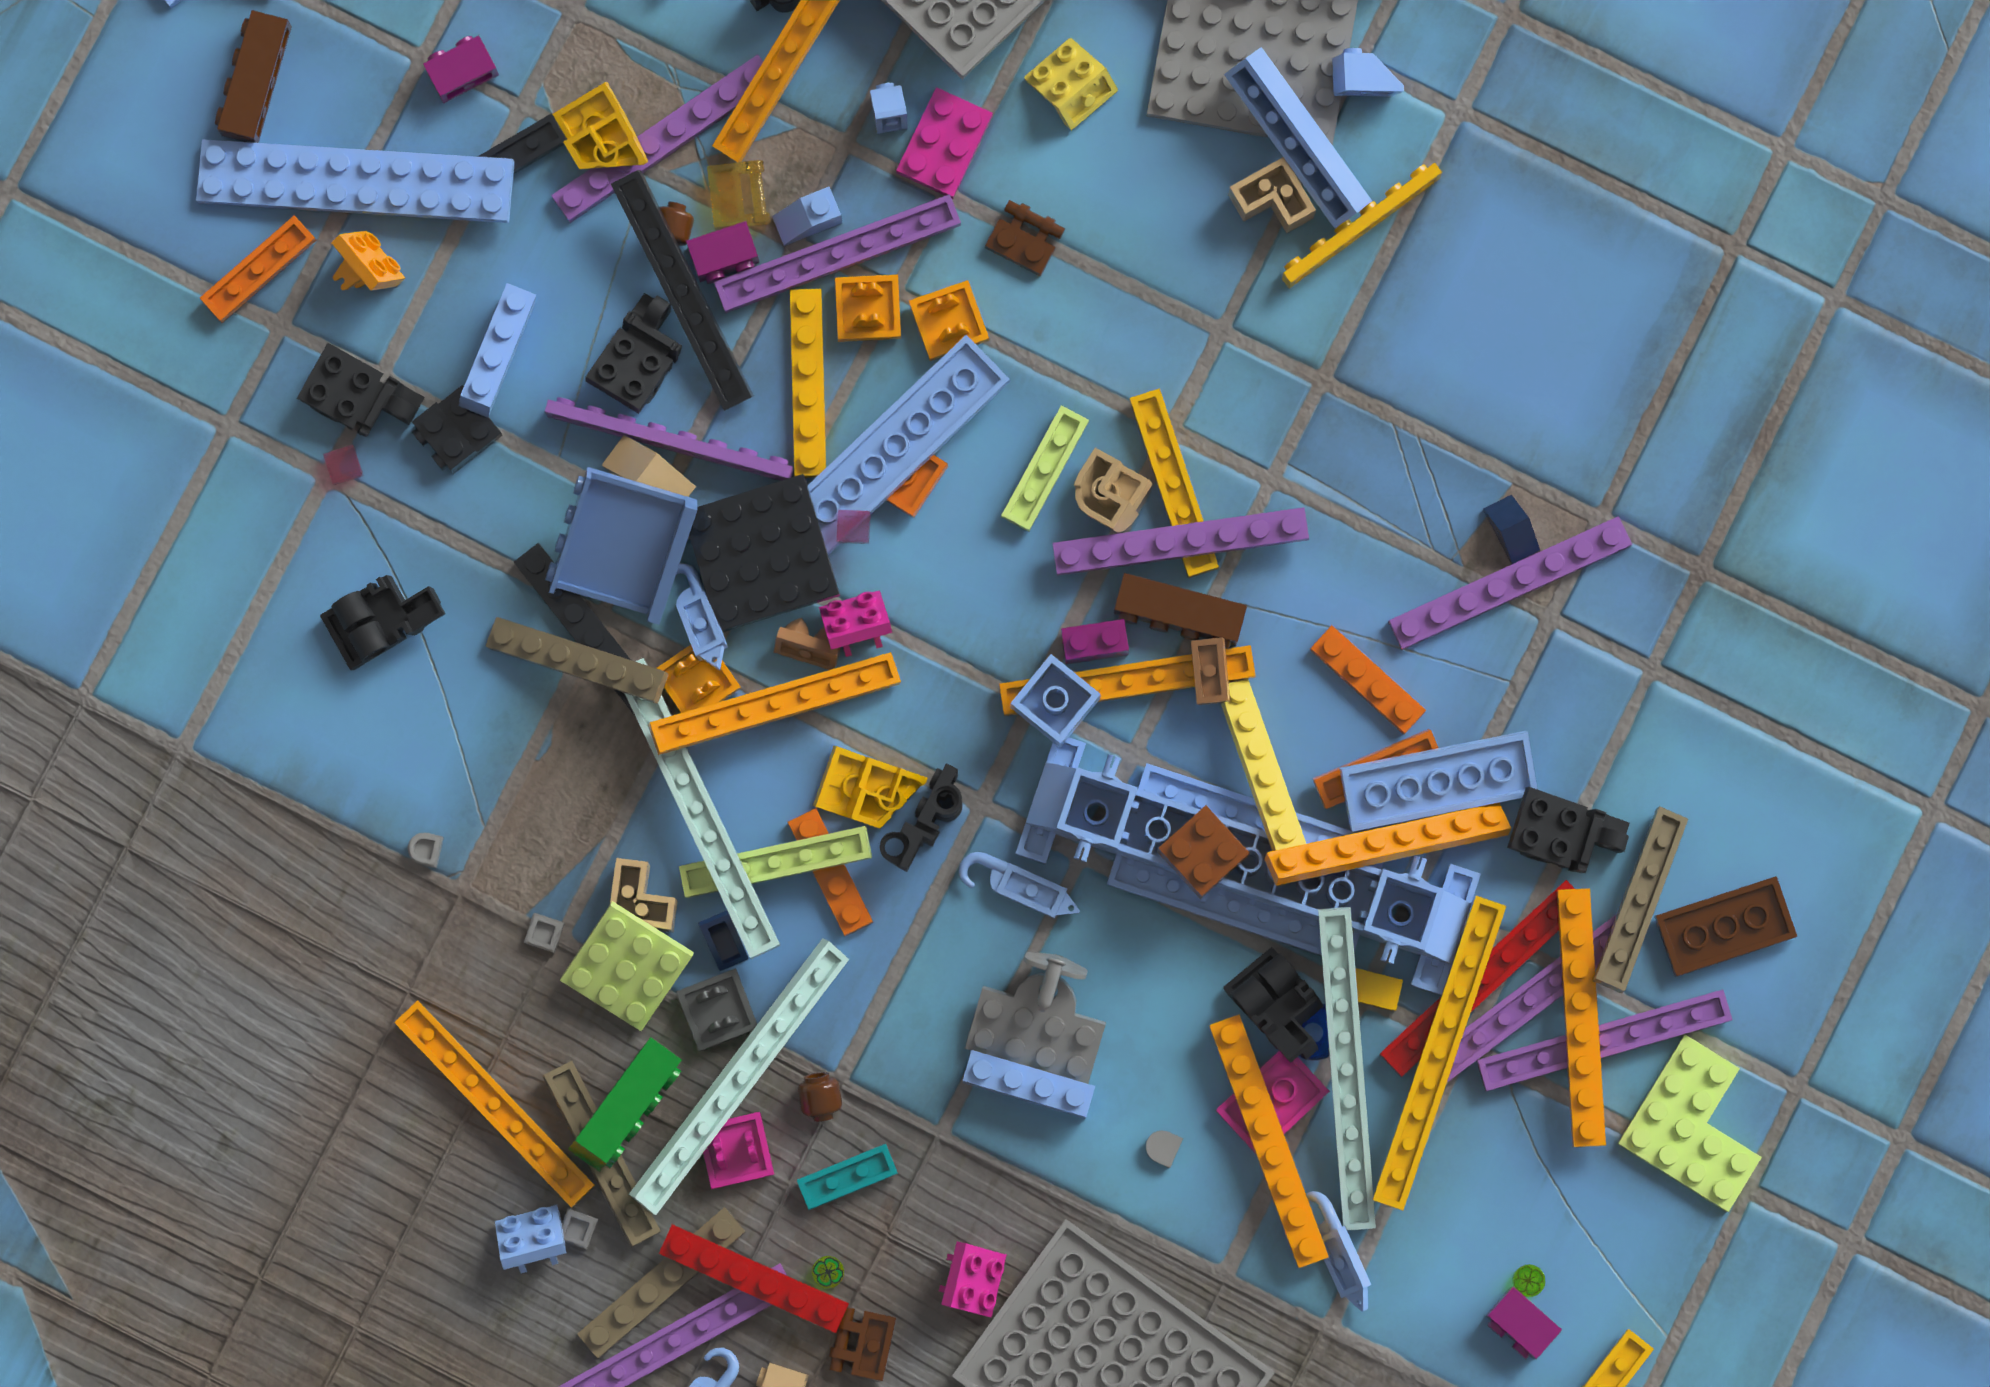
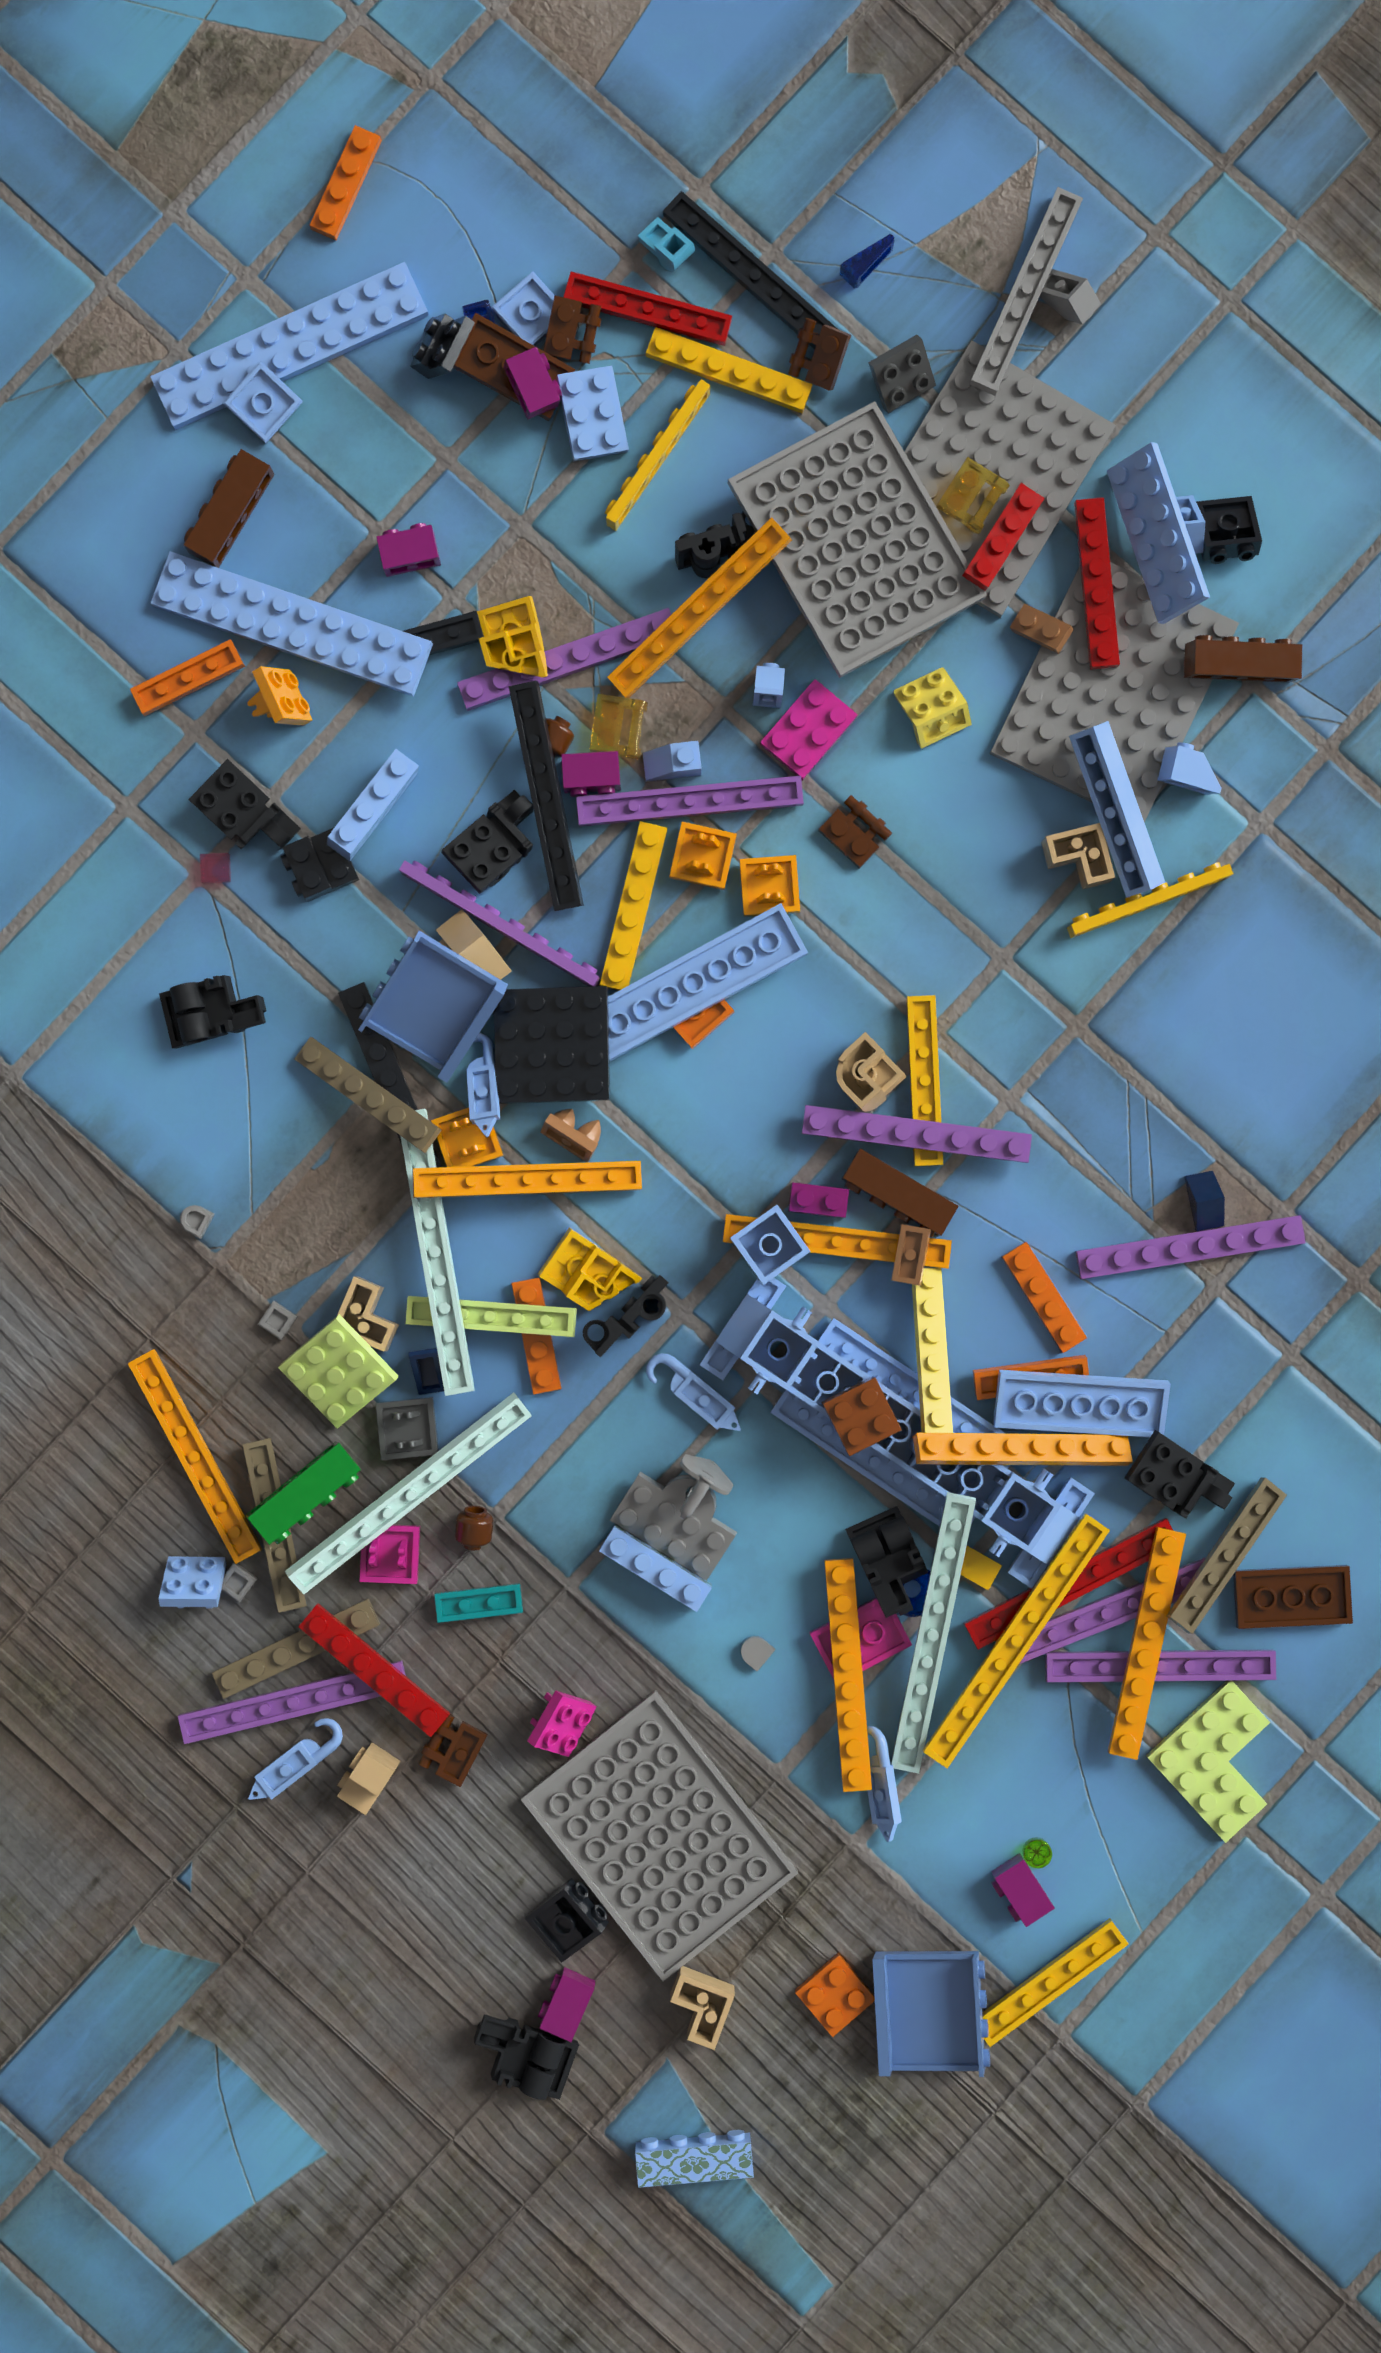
camera: 15 degrees right, 5 degrees up
tile [812,1256,845,1288] -> none
dark pink plate [819,590,893,657] -> none
clear pink tile [836,510,871,544] -> none
yellowish green plate [1001,405,1089,532] -> none

